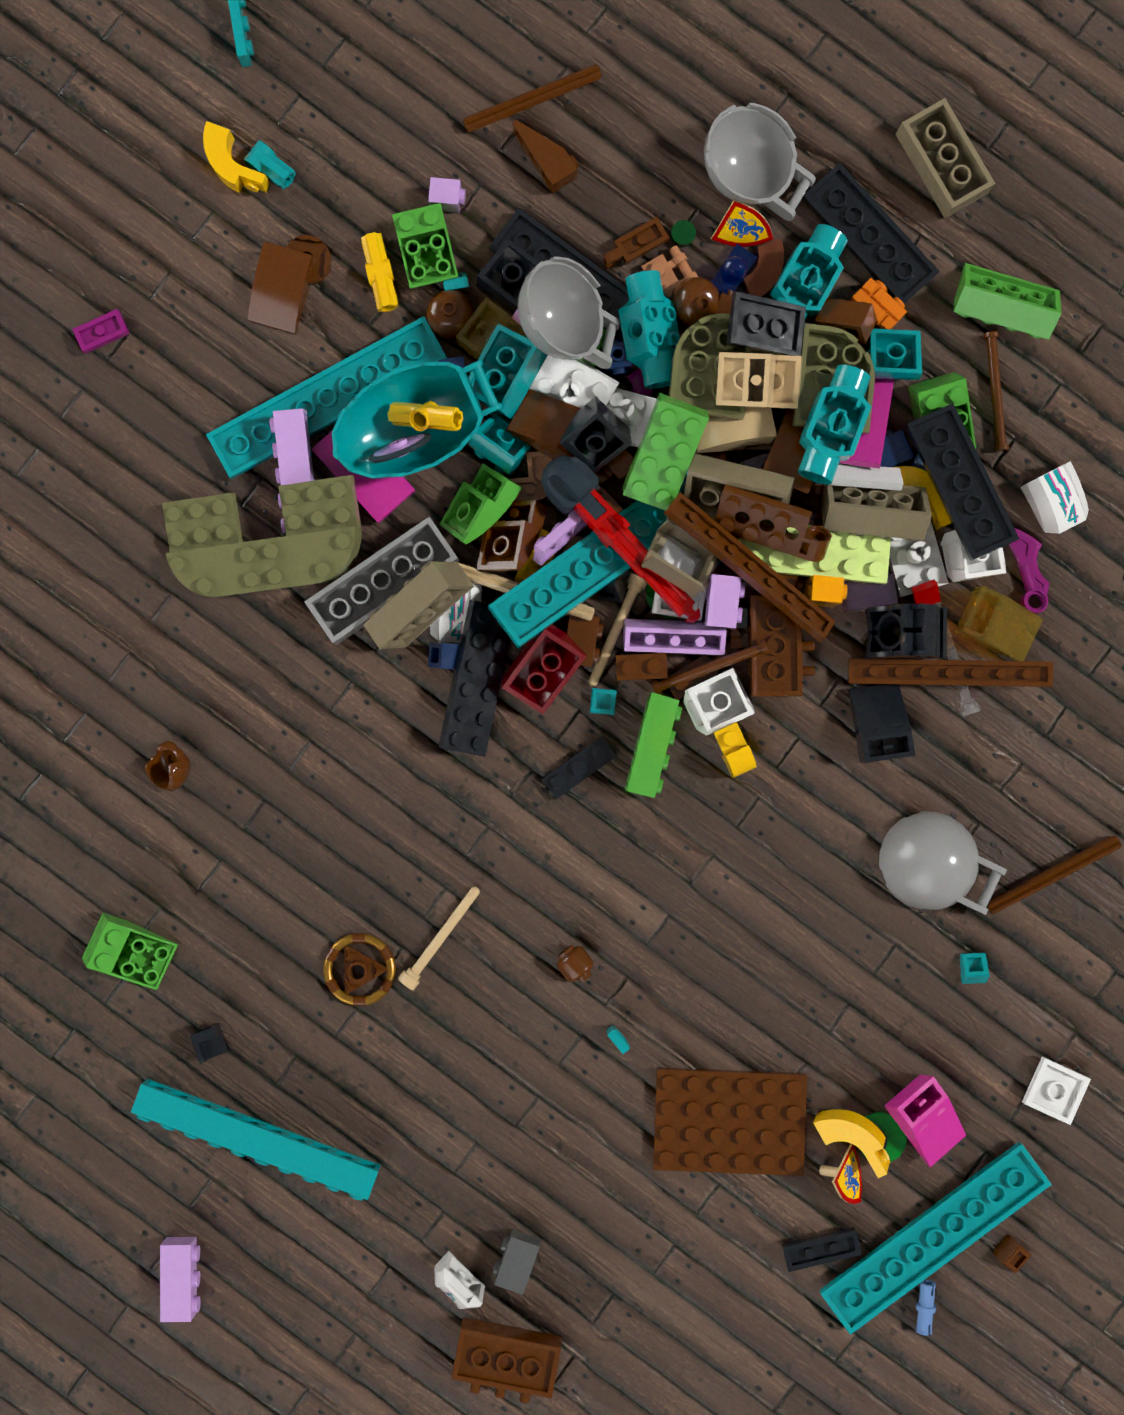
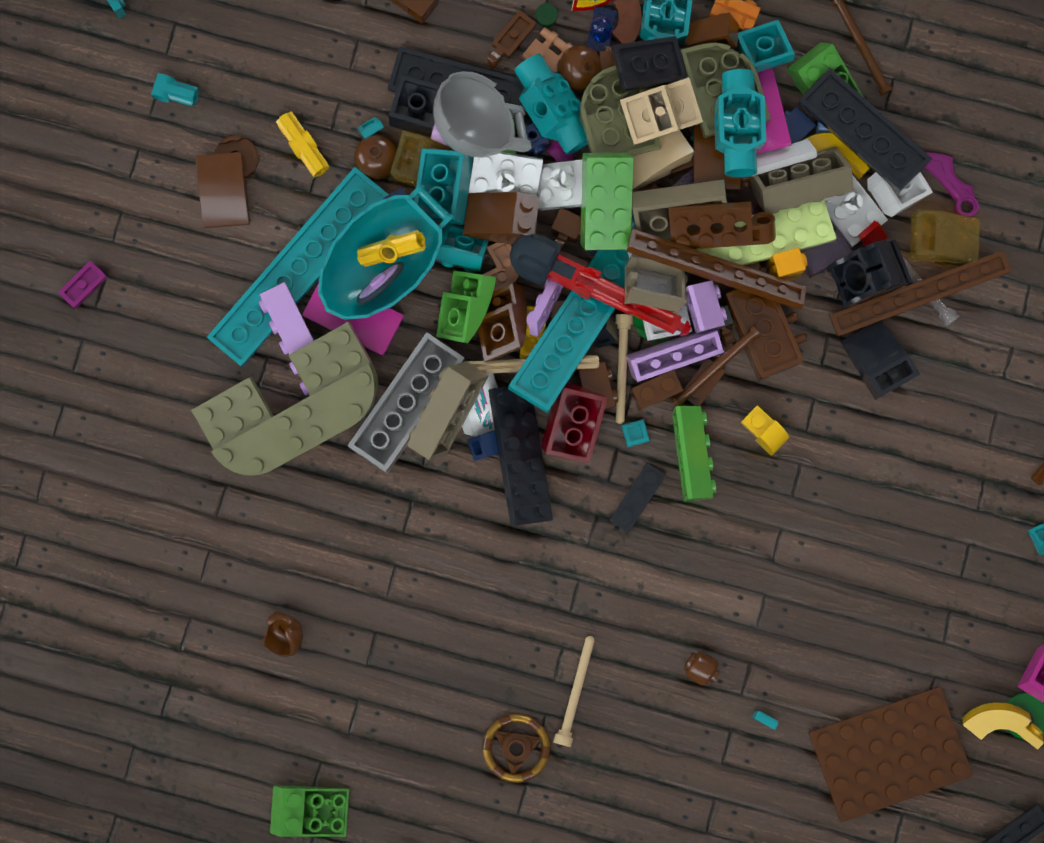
camera: 15 degrees left, 5 degrees down
yellow arch [203,121,270,193] -> none
bright green slope [392,203,458,289] -> none
lavender brick [428,177,466,213] -> none
black slope [560,396,632,474] -> none
white slope [683,668,755,736] -> none
shield [819,1143,862,1204] -> none
light grey windscreen [879,811,1007,915] -> none
white slope [1021,461,1089,534] -> none

